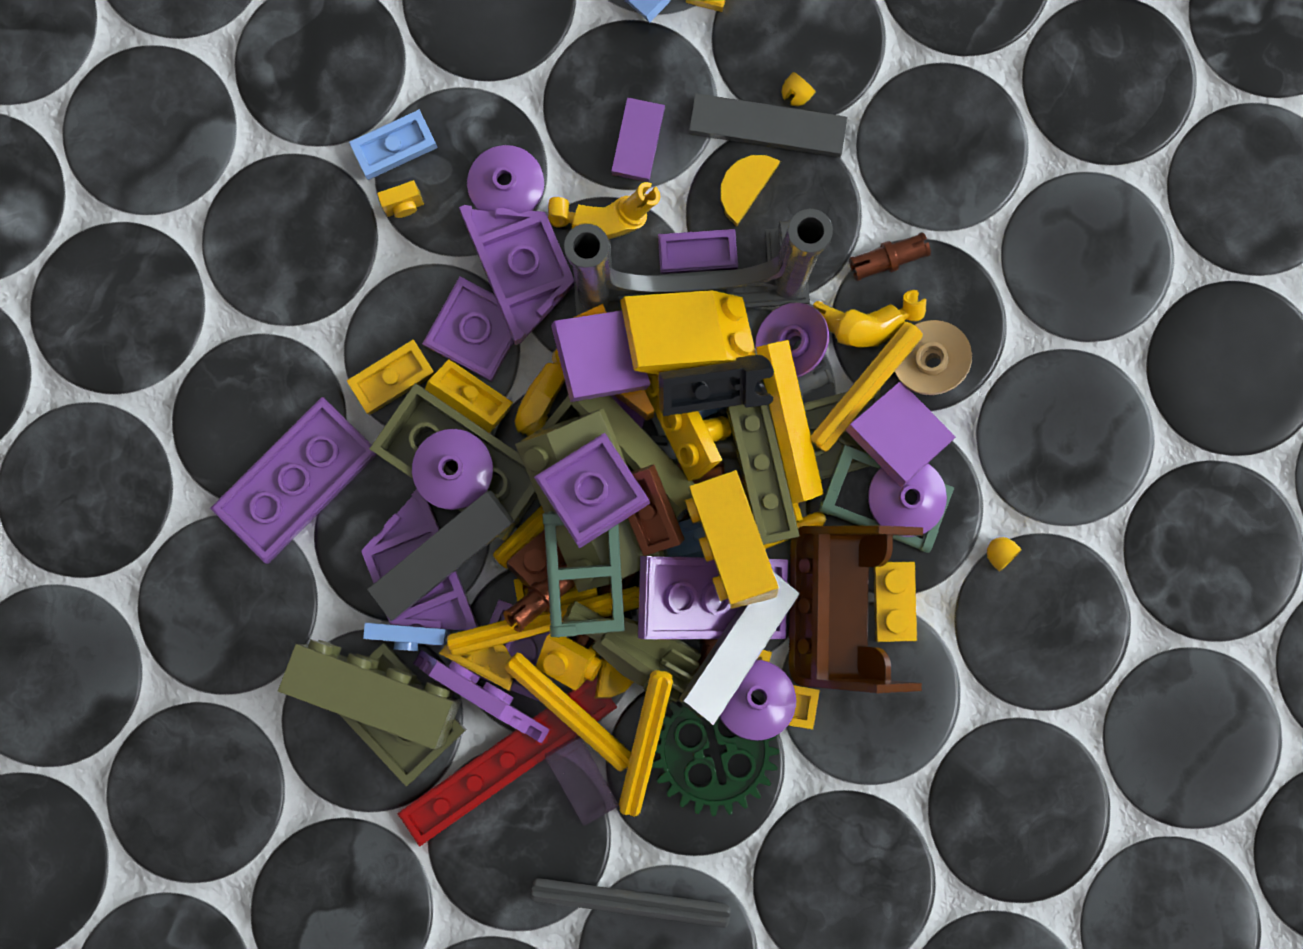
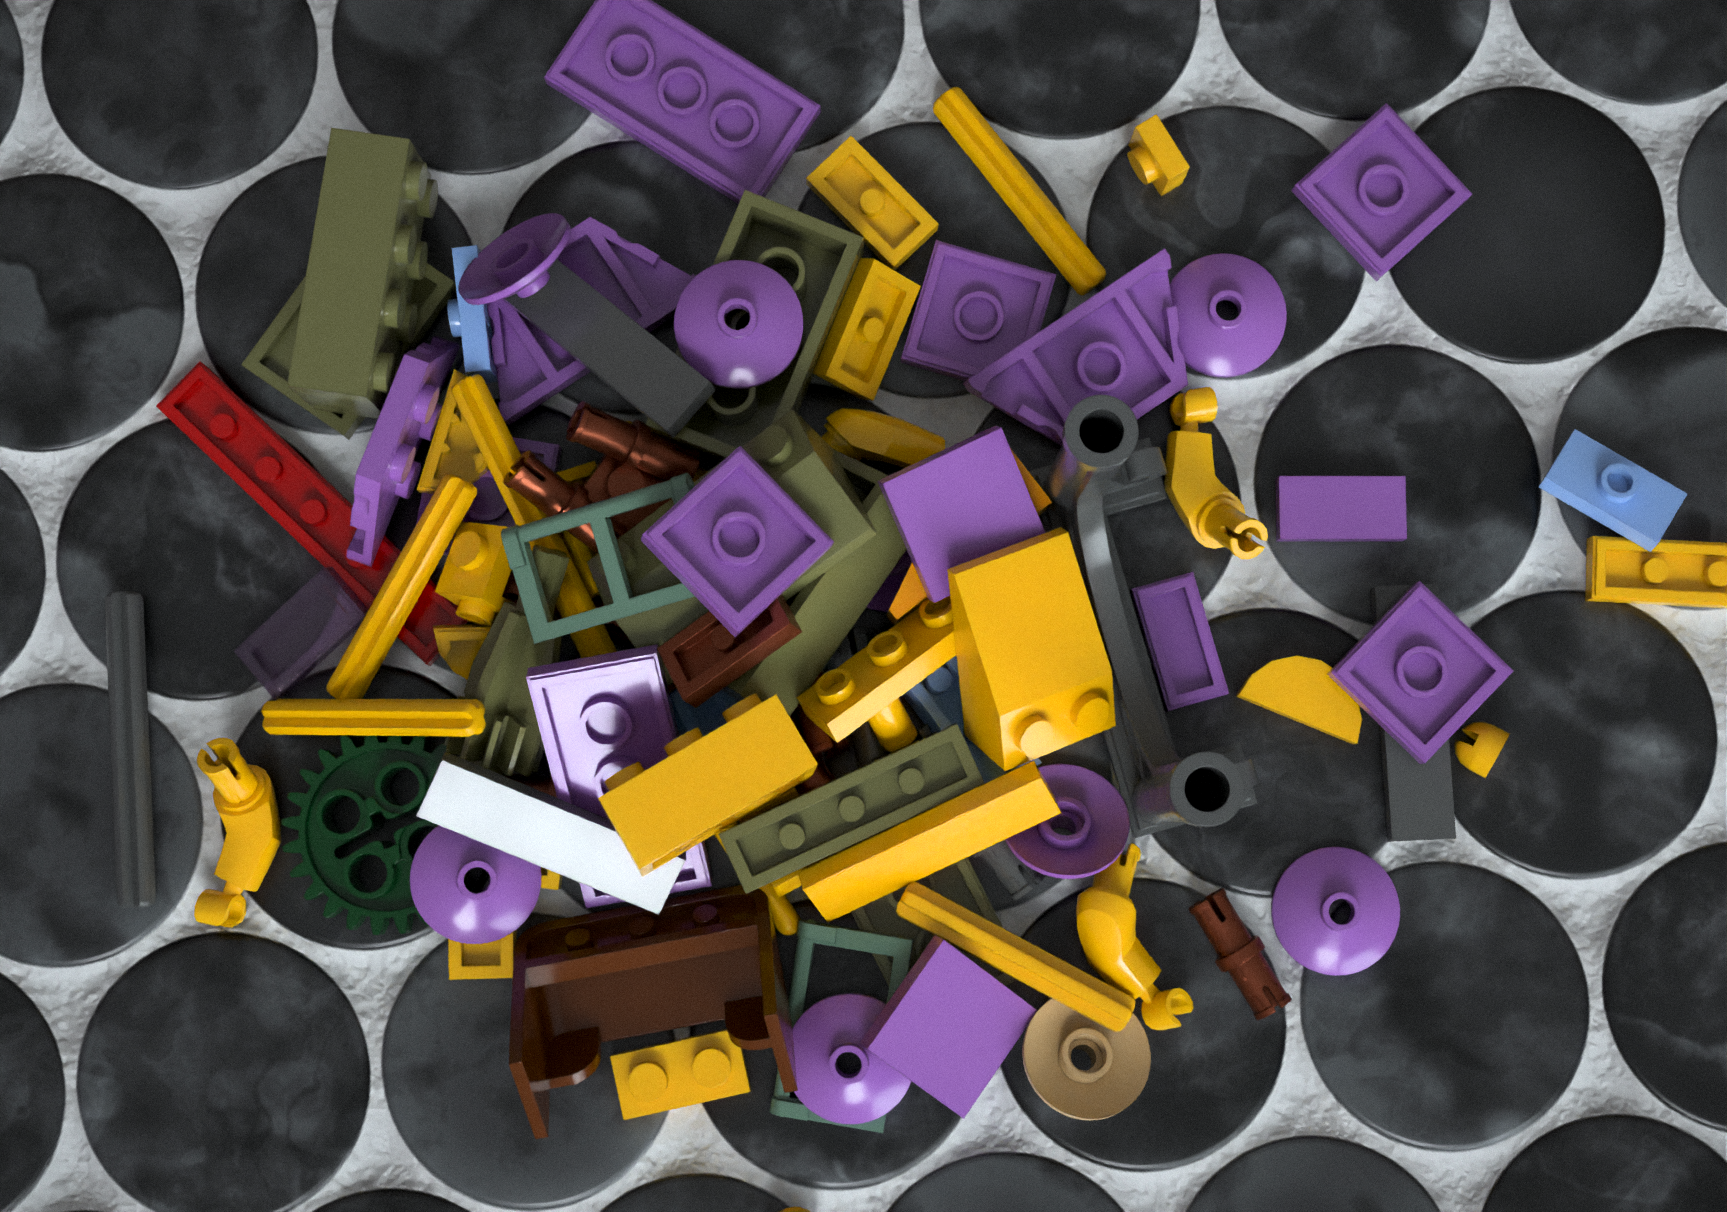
camera: 80 degrees right, 0 degrees up
light blue plate [349,109,438,180] -> none
black plate [659,355,774,416] -> none
none -> yellow arm [194,738,281,928]
none -> medium lavender dish [458,213,571,305]
none -> copper pin [566,401,700,481]
none -> yellow axle [933,87,1106,295]
none -> medium lavender dish [1271,847,1400,976]
none -> medium lavender plate [1291,103,1472,282]
none -> medium lavender plate [1327,581,1513,764]

